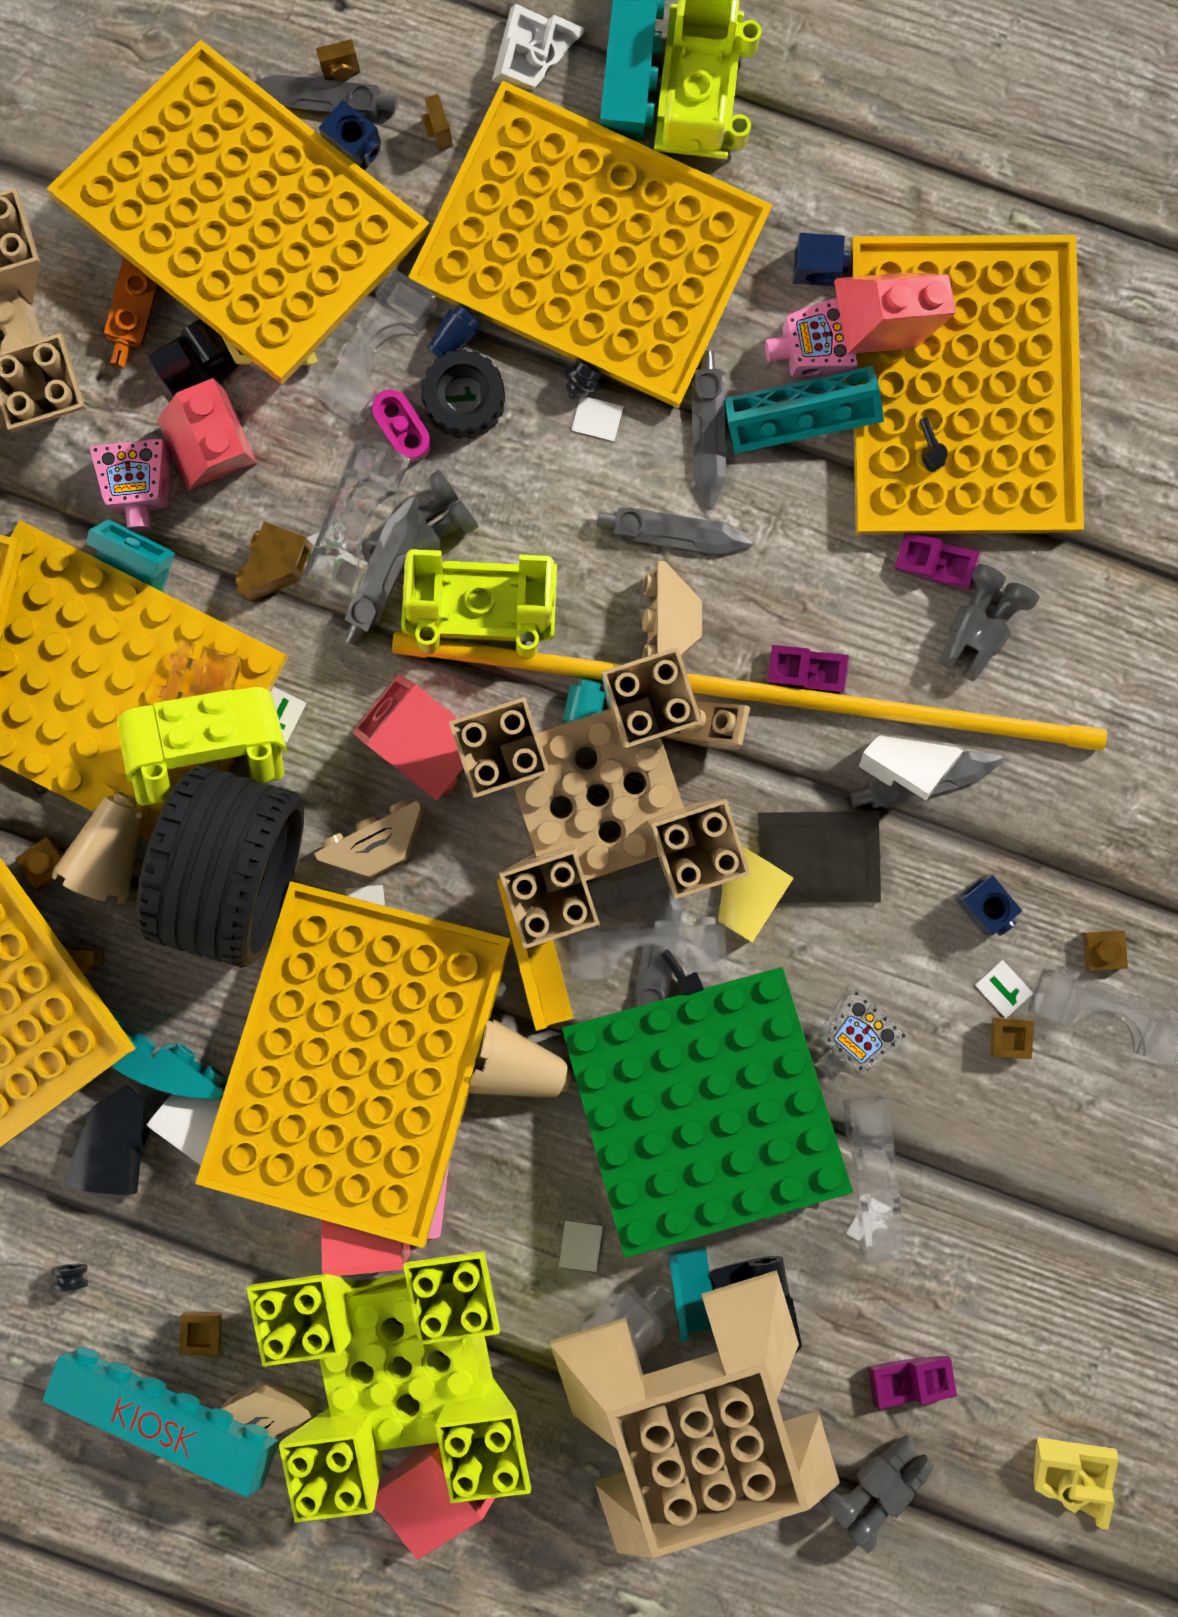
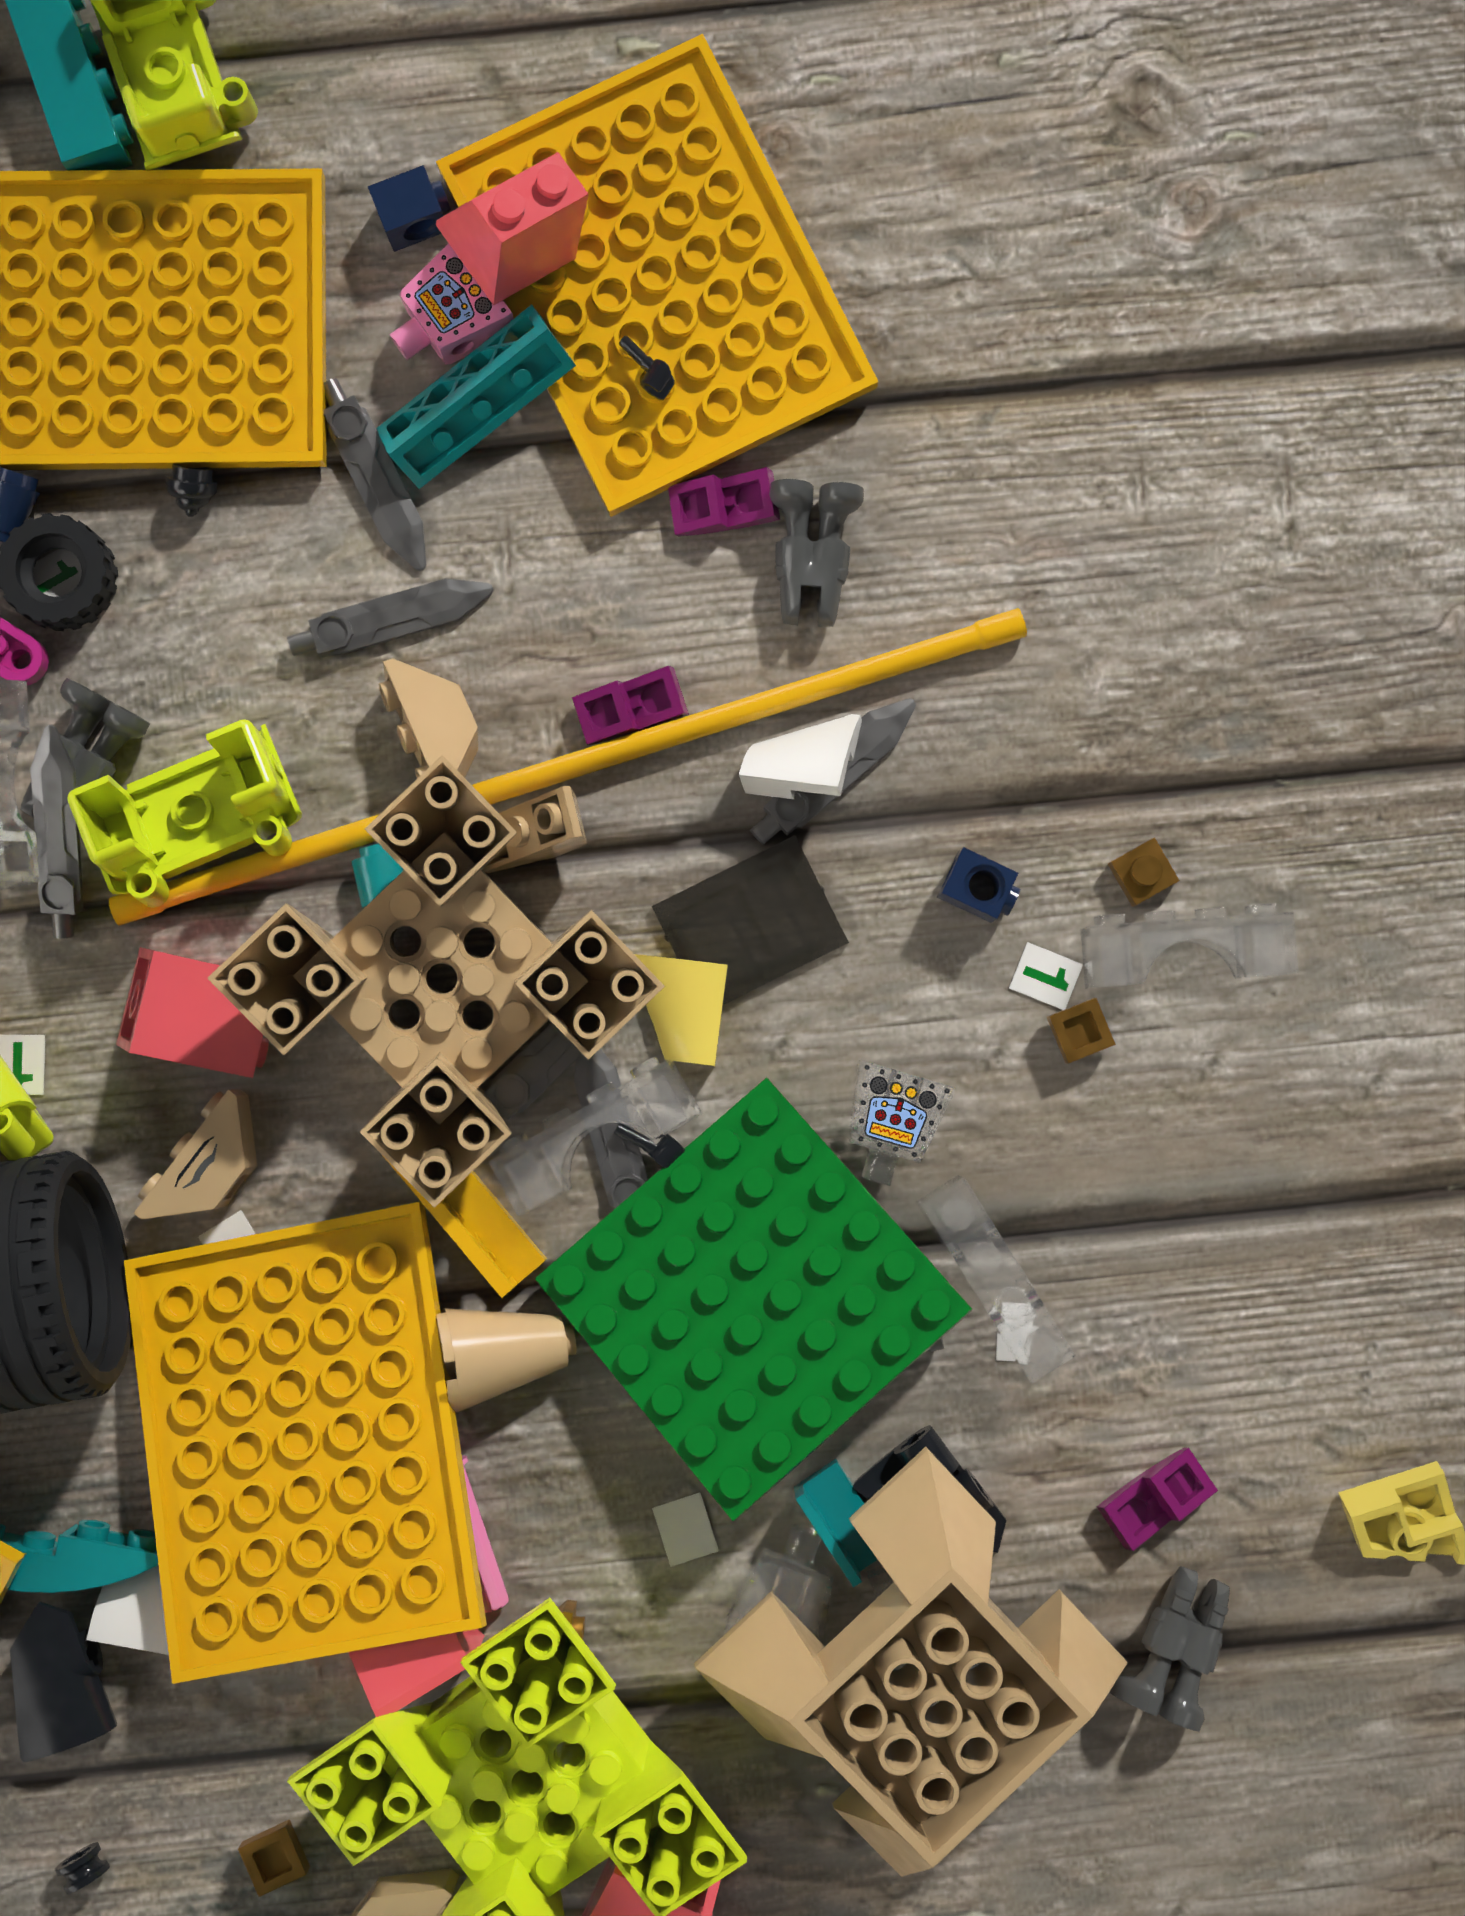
camera: 20 degrees left, 0 degrees up
white sticker [571,396,624,441] -> none

